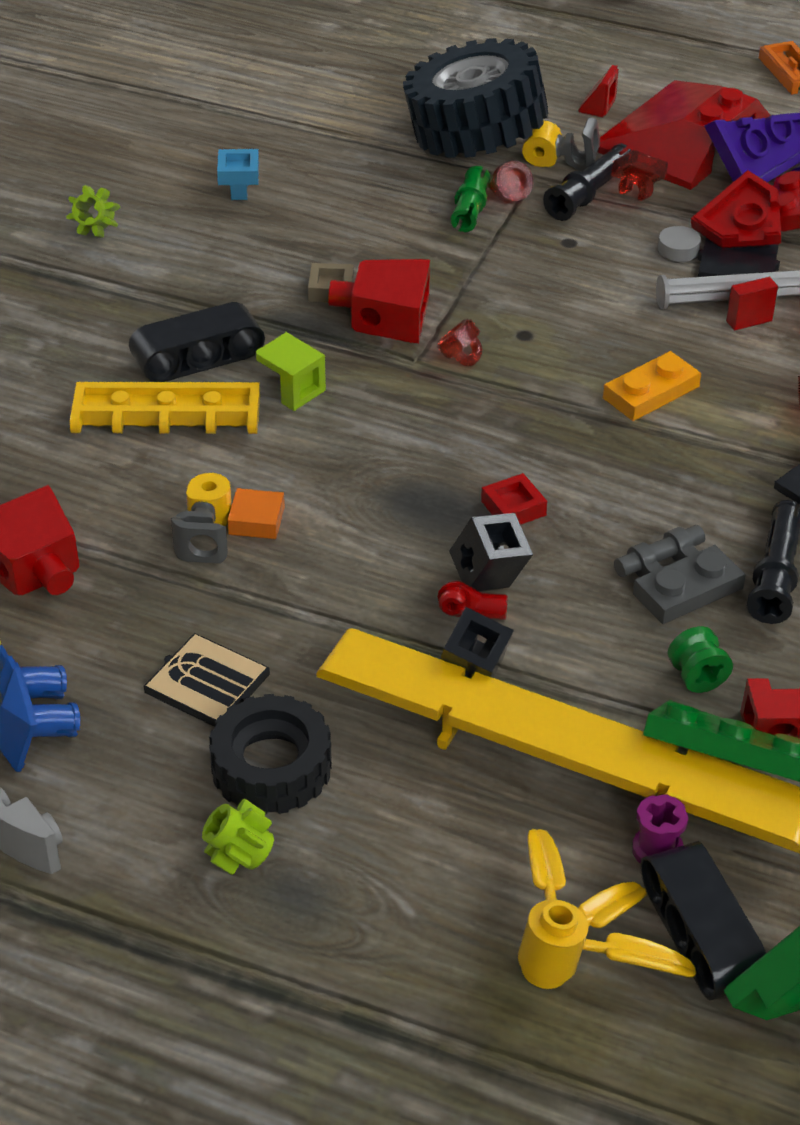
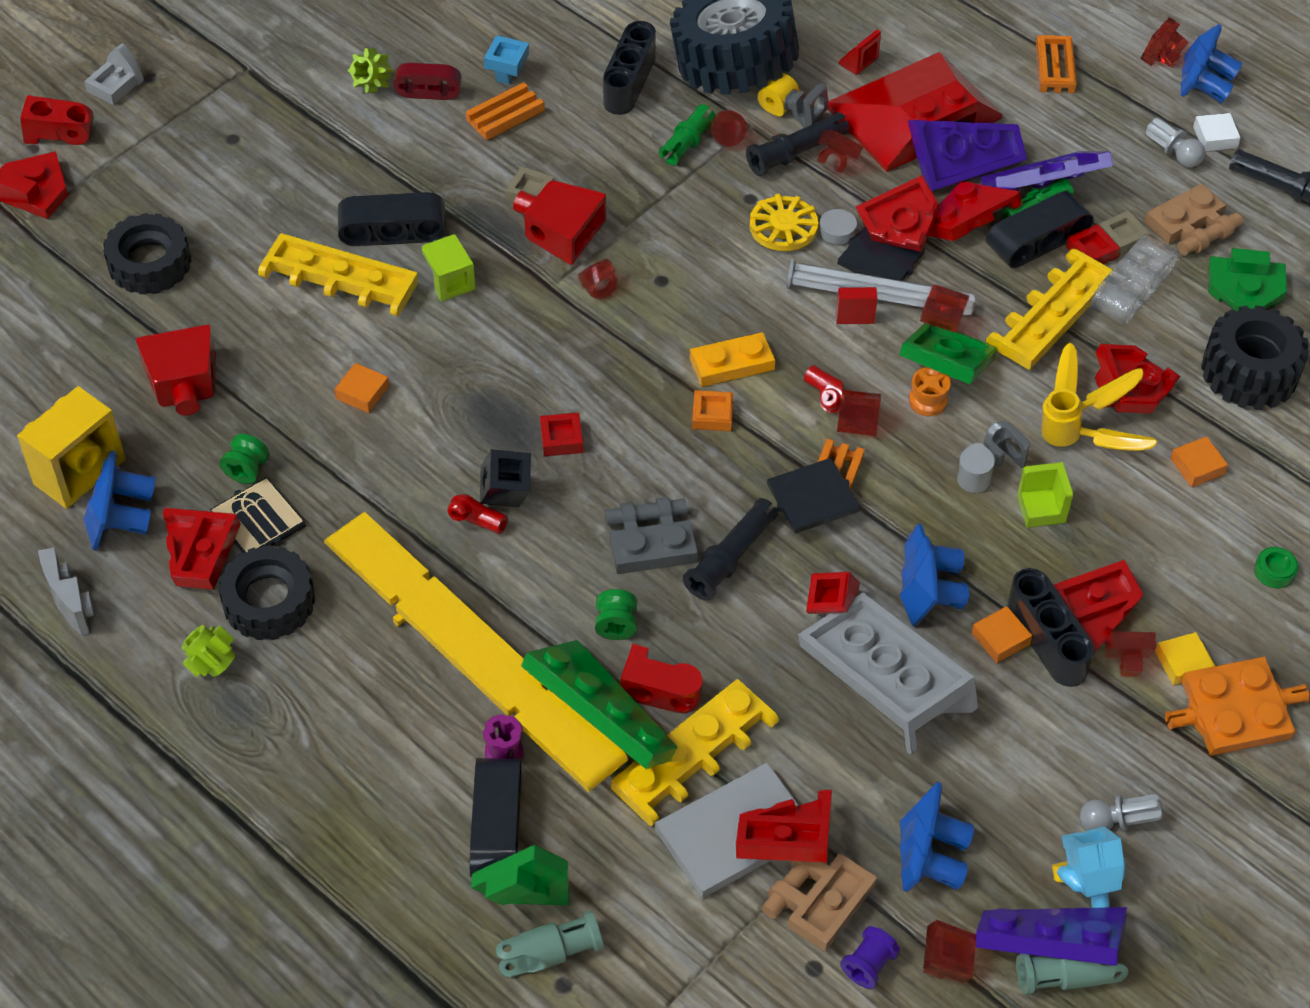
camera: 20 degrees right, 10 degrees up
dark grey leg [171,473,231,564] -> none
black brick [440,607,514,679] -> none
yellow plant [518,829,696,989] -> none
none -> red wing [163,508,241,590]
none -> green wheel [219,433,270,484]
none -> dark red beam [393,63,462,100]
none -> orange tile [466,82,545,141]
none -> black beam [603,21,656,115]
none -> orange tile [692,390,734,431]
none -> yellow wheel [749,193,819,251]
none -> red arm [804,365,846,413]

